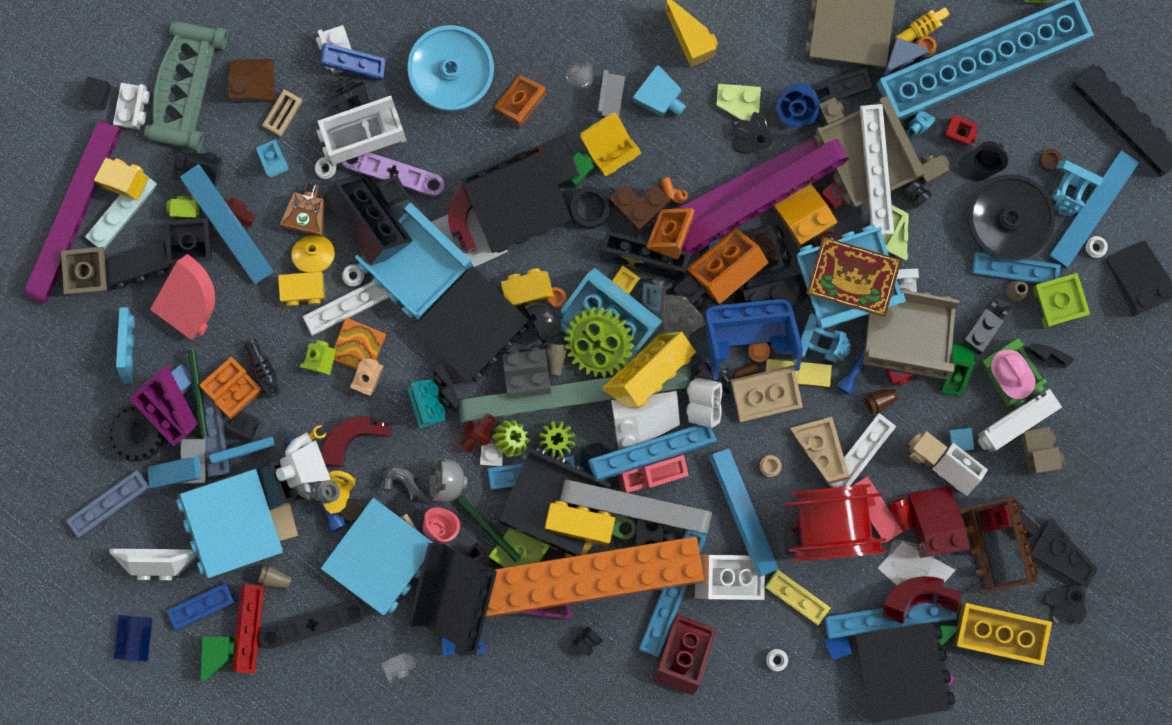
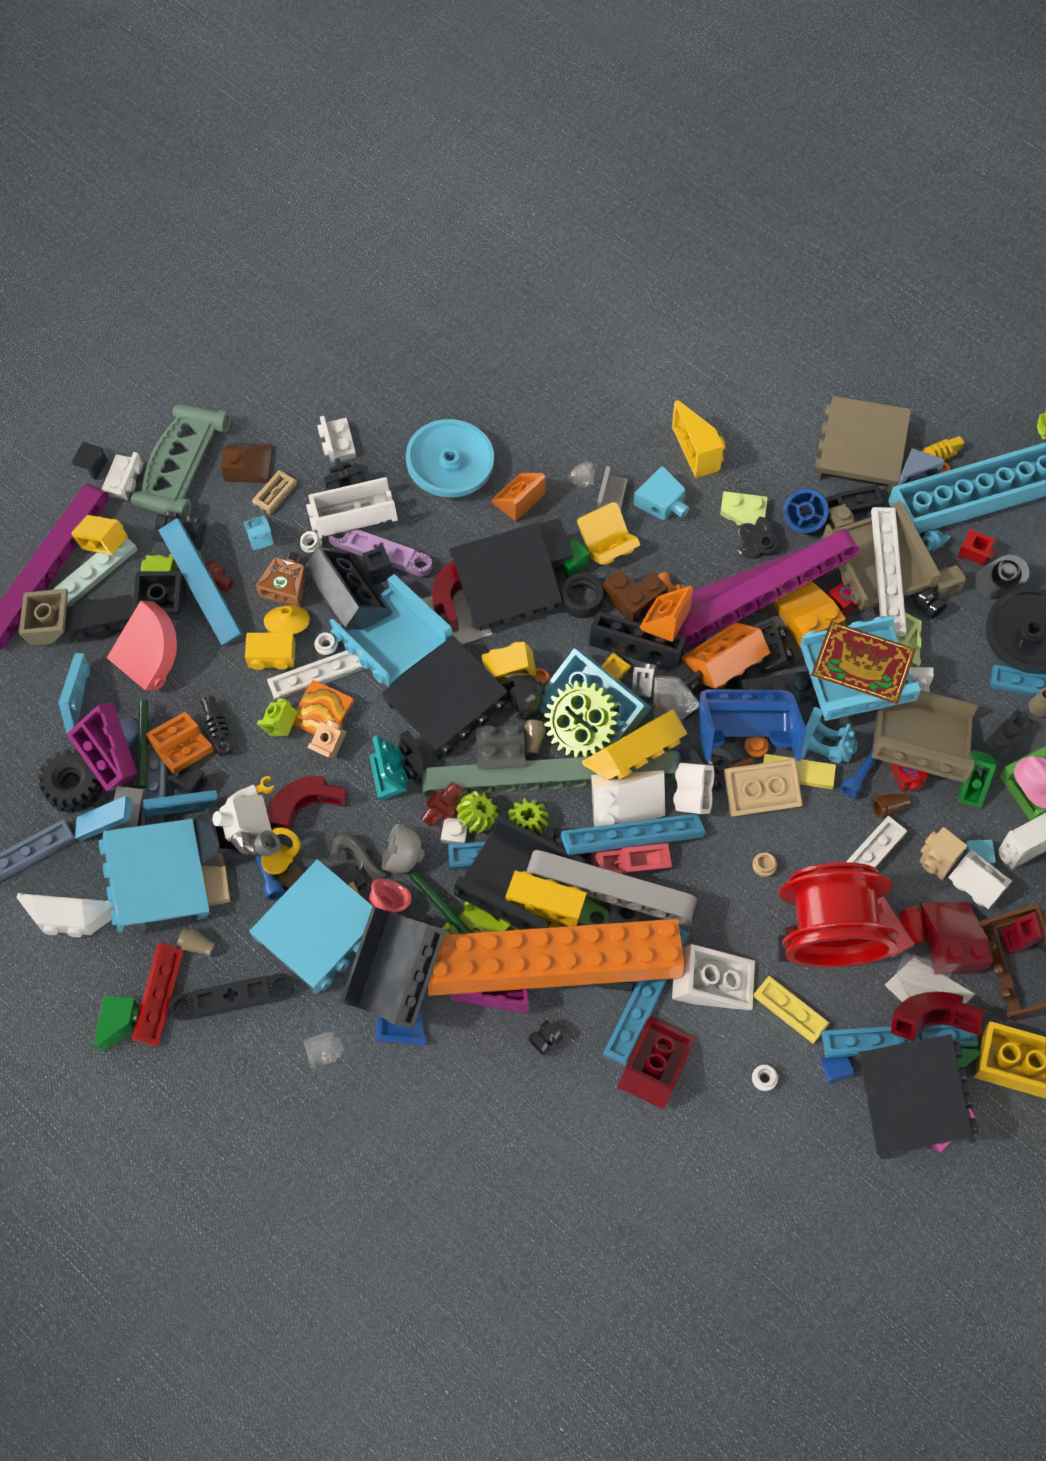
camera: 10 degrees right, 20 degrees down
clear blue panel [114,615,152,661] -> none
blue tile [166,583,236,631] -> none
tile [320,43,386,81] -> none
dark azure tile [709,448,779,578] -> none
tan wing [790,417,850,485] -> none

